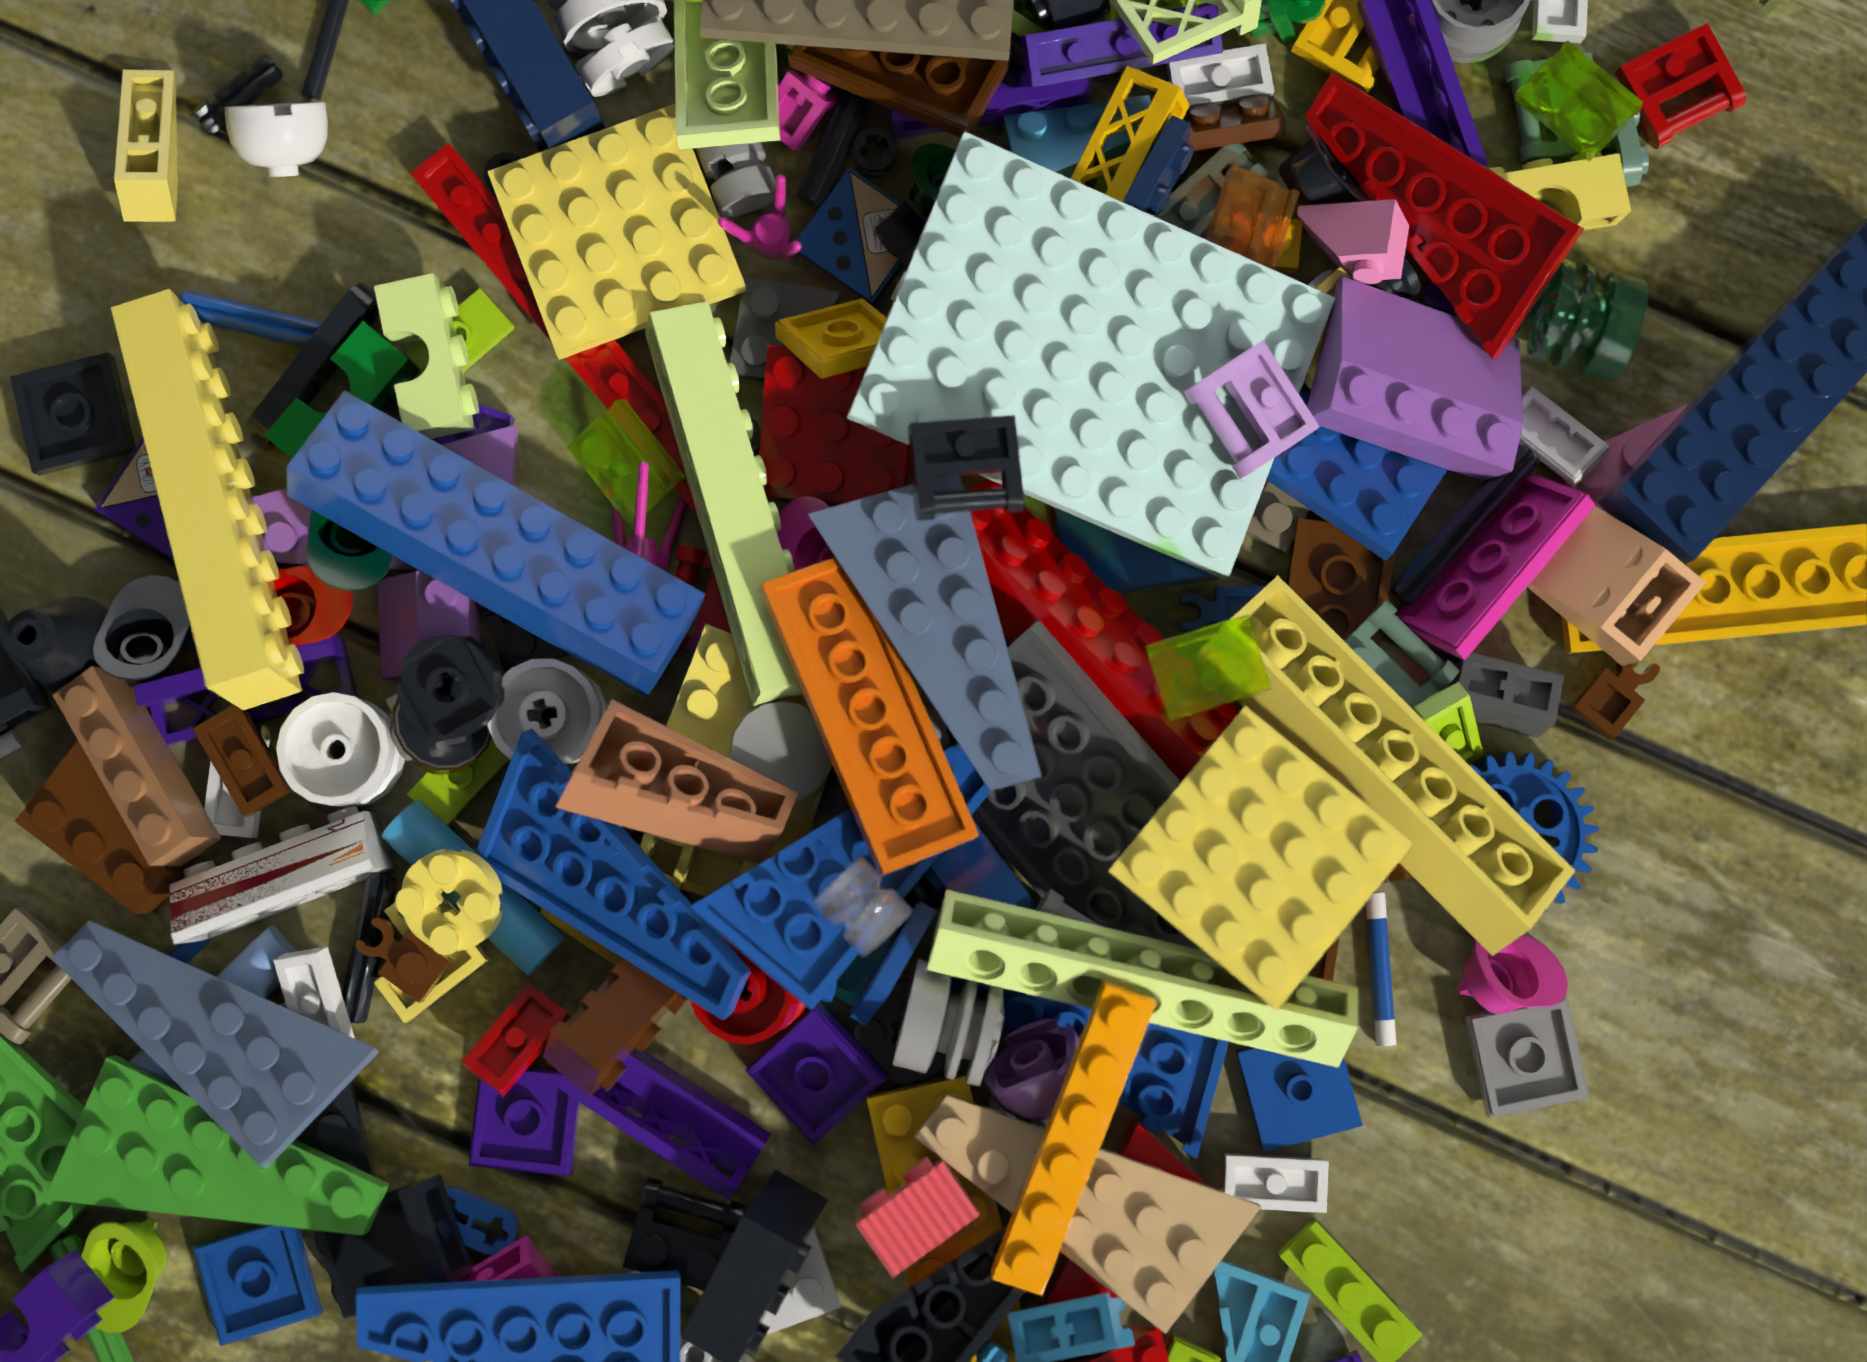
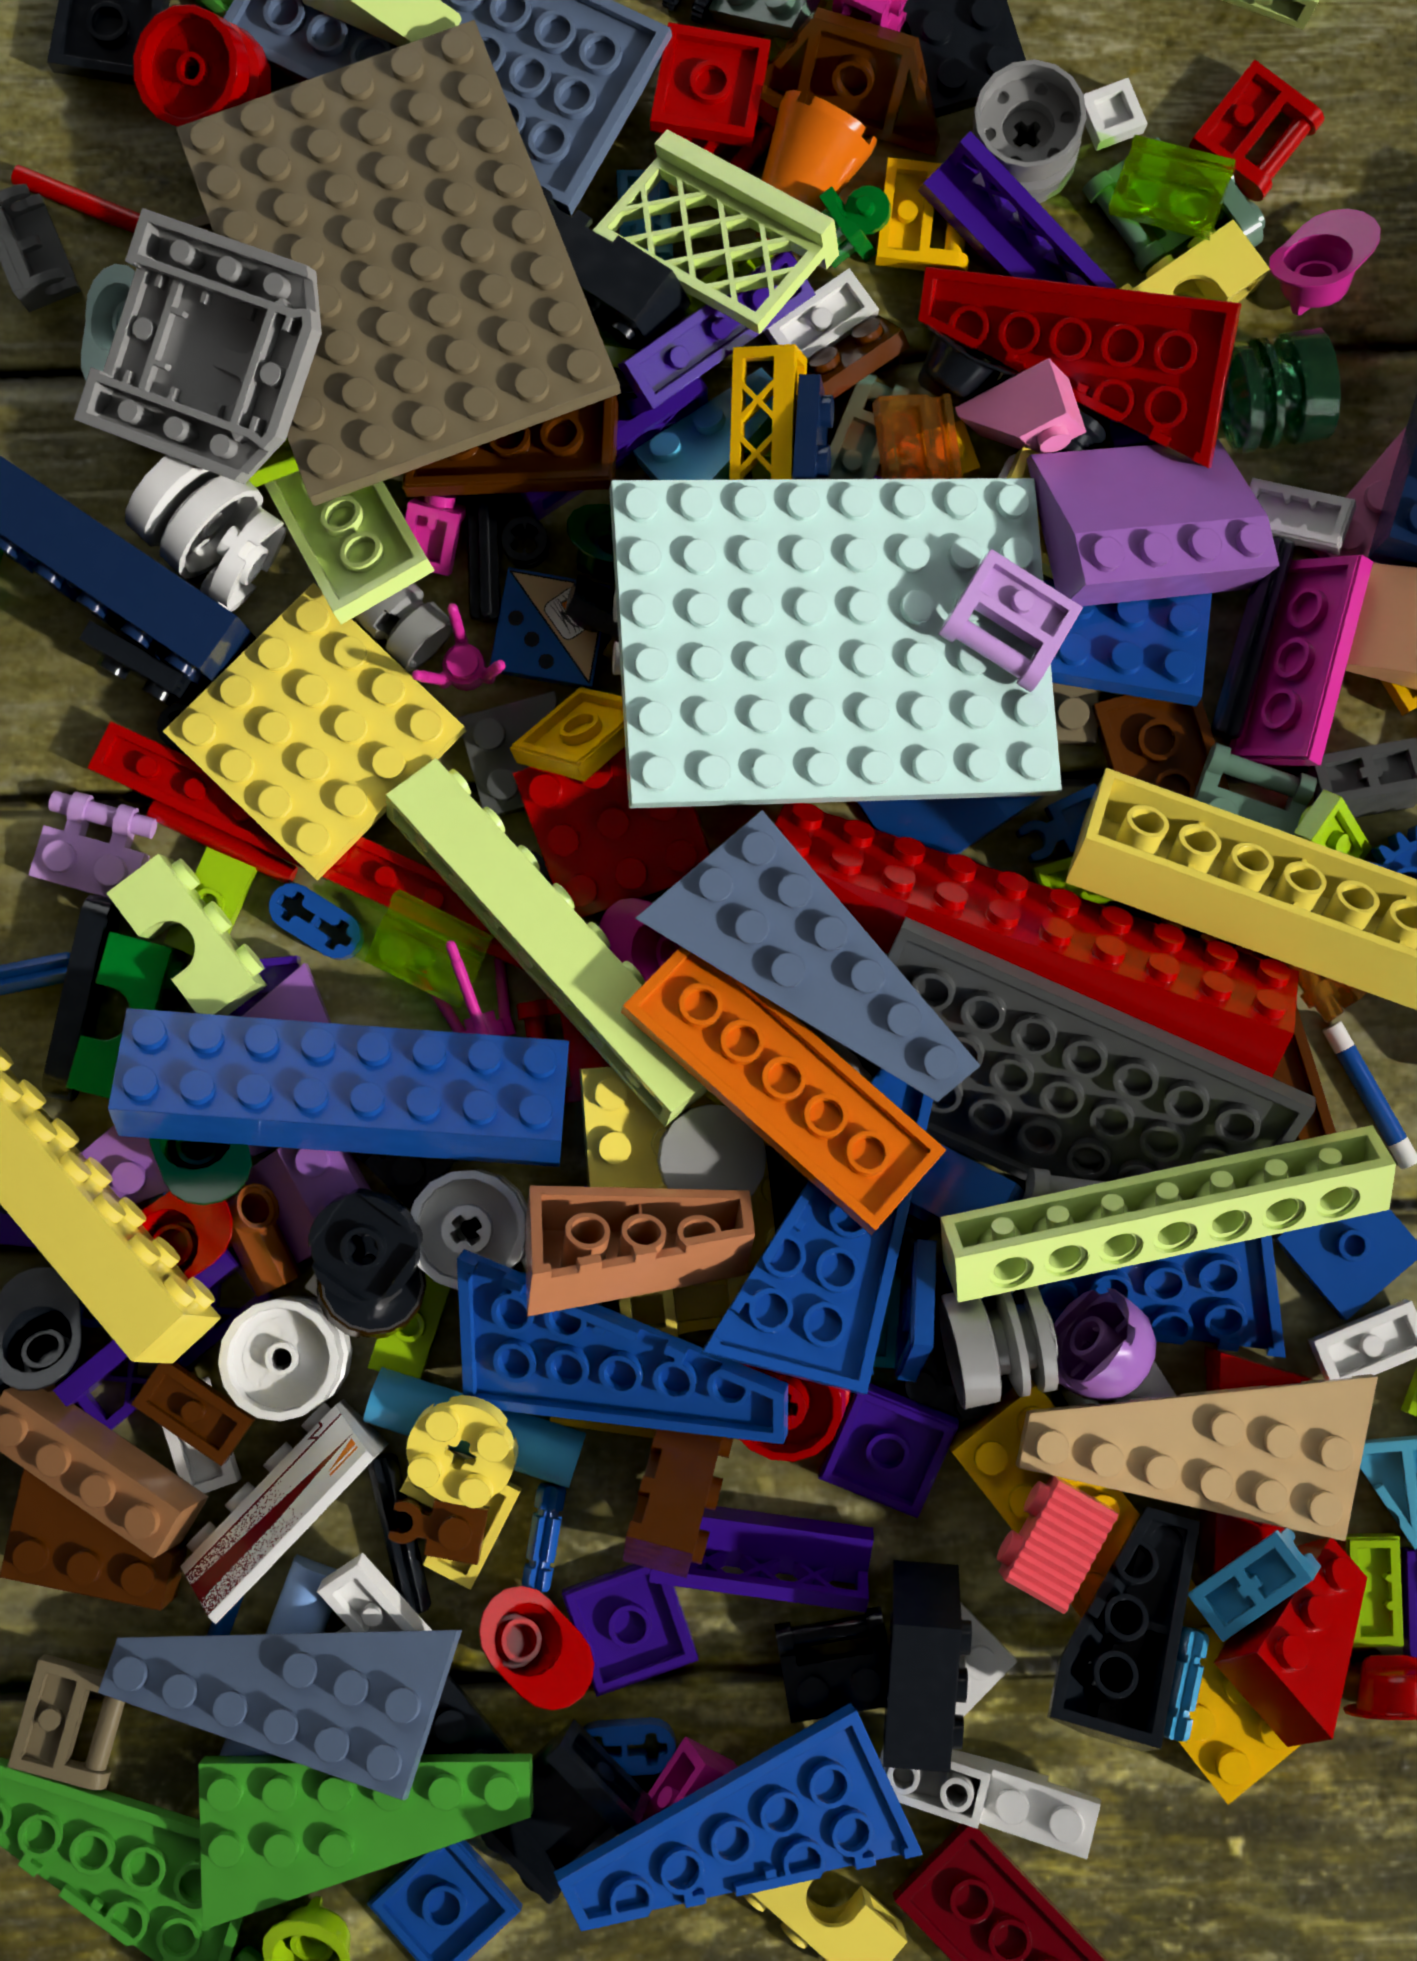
camera: 30 degrees left, 0 degrees up
red plate [461,983,570,1097] -> none
clear wheel [812,856,913,958] -> none
black plate [907,415,1024,521] -> none
light orange plate [991,979,1157,1295] -> none
light yellow plate [1108,706,1414,1011] -> none
clear neon green plate [1146,614,1272,721] -> none
none -> lavender plate [28,791,157,898]
none -> black plate [79,621,200,706]
none -> red bar [147,800,298,884]
none -> dark orange piece [226,1183,302,1297]
none -> blue beam [269,883,364,960]
none -> red piece [479,1586,594,1711]
none -> blue axle [521,1483,566,1592]
none -> dark pink piece [1269,208,1381,316]

